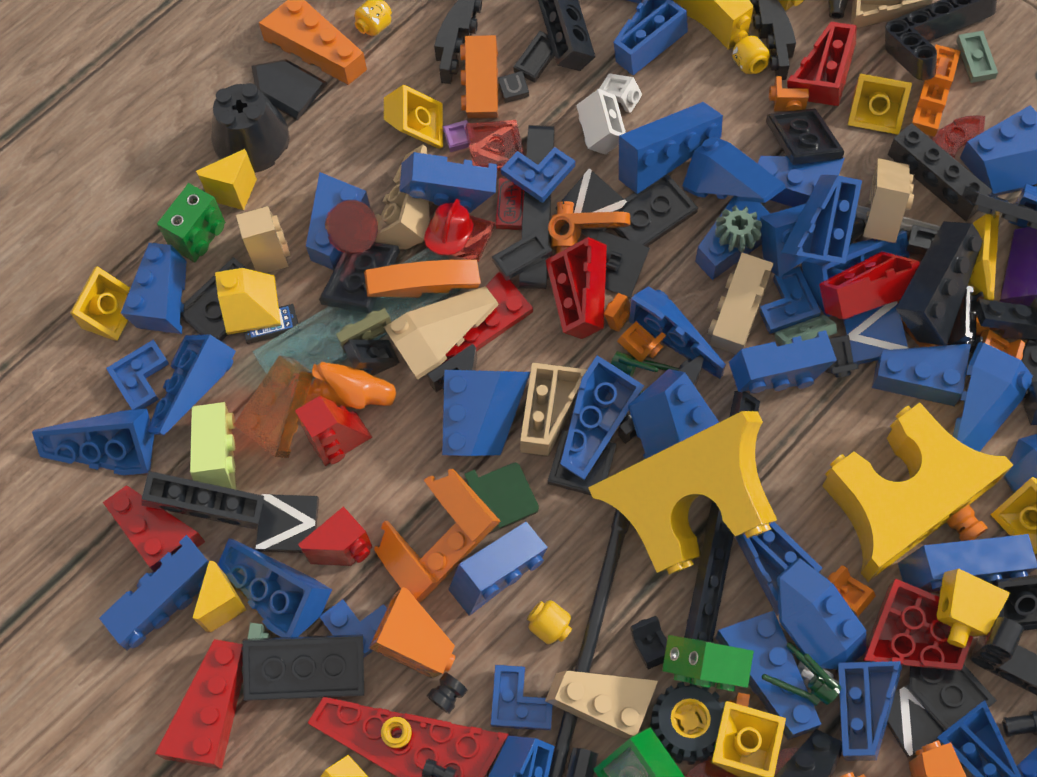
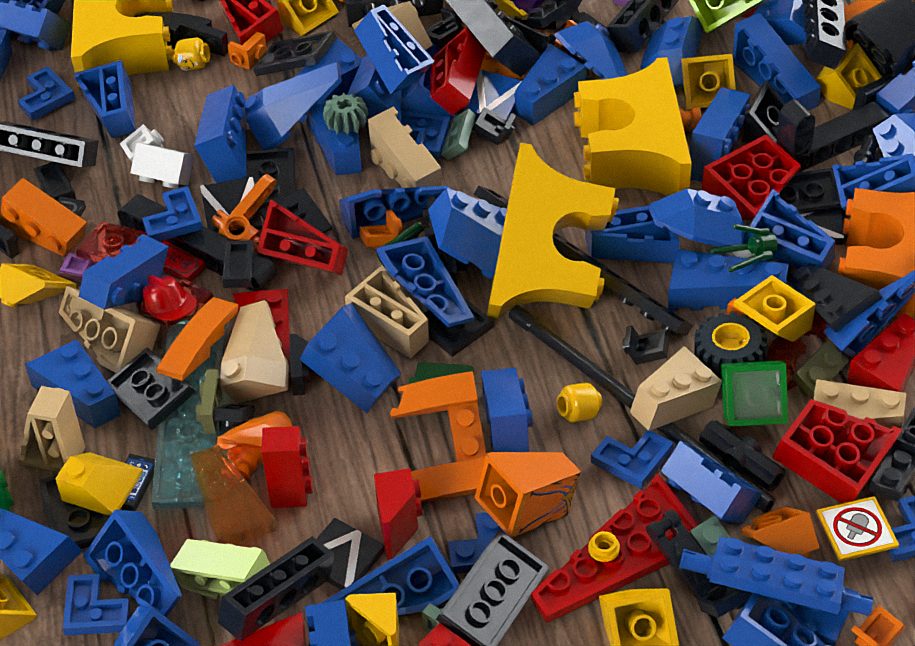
camera: 60 degrees left, 20 degrees down
clear red tile [325,200,378,254] -> none
black wheel [426,672,468,714] -> none
orange plate [604,293,631,332] -> none
green piece [662,635,754,691] -> none
blue wedge [729,330,837,394] -> none
yellow torso [937,569,1009,648] -> none

